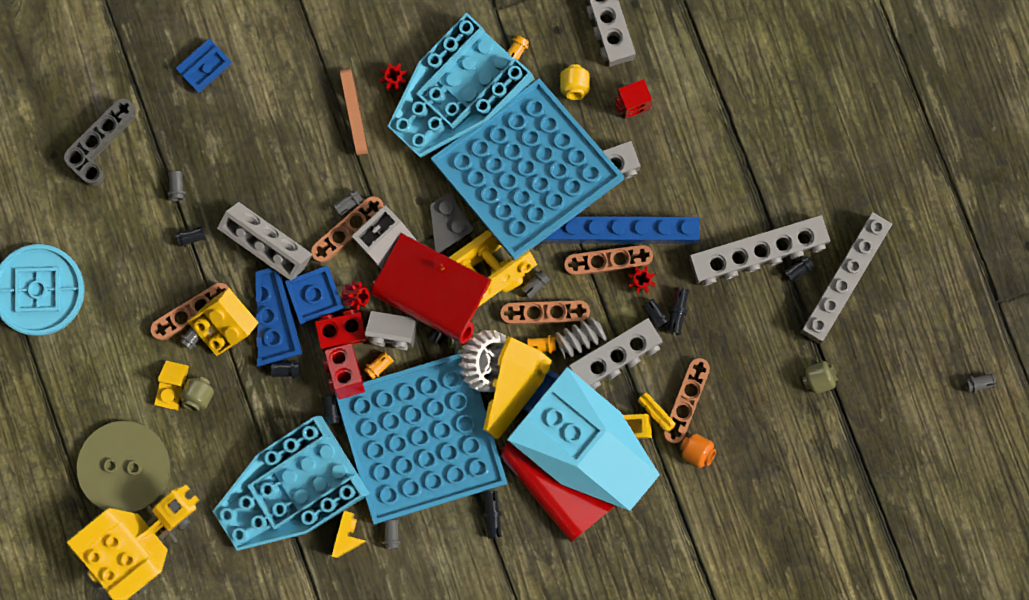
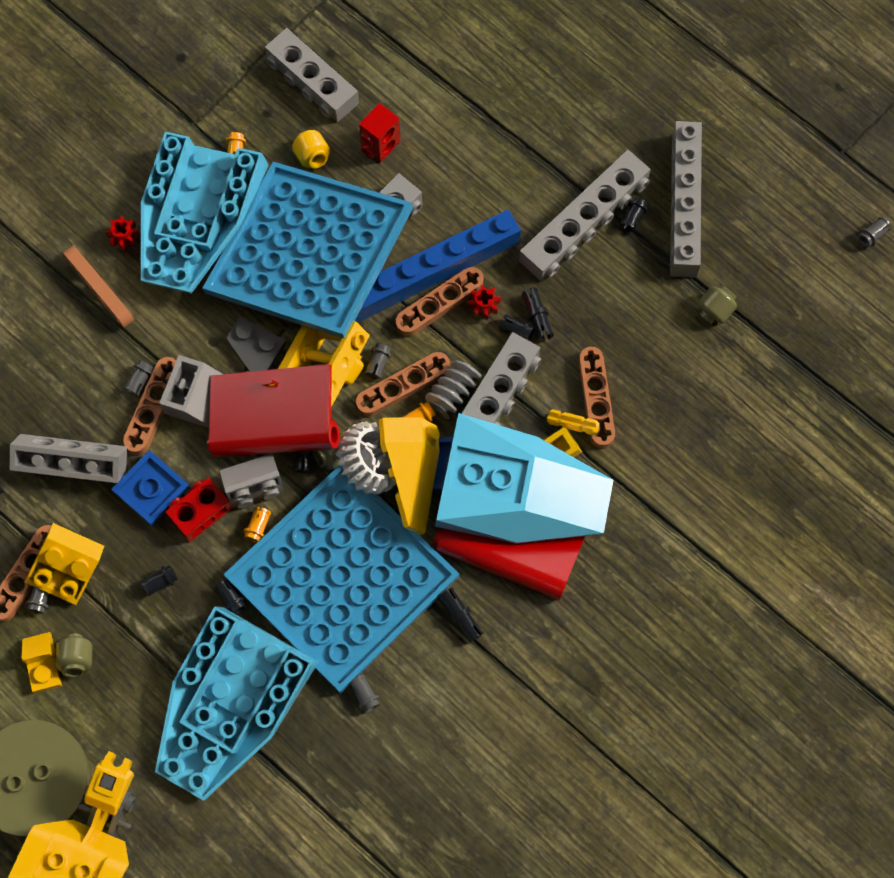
camera: 30 degrees left, 10 degrees down
blue wing [255,267,302,367] -> none
red brick [323,343,366,400] -> none
yellow slope [332,511,366,558] -> none
red gear [341,281,370,310] -> none
orange head [680,434,716,468] -> none

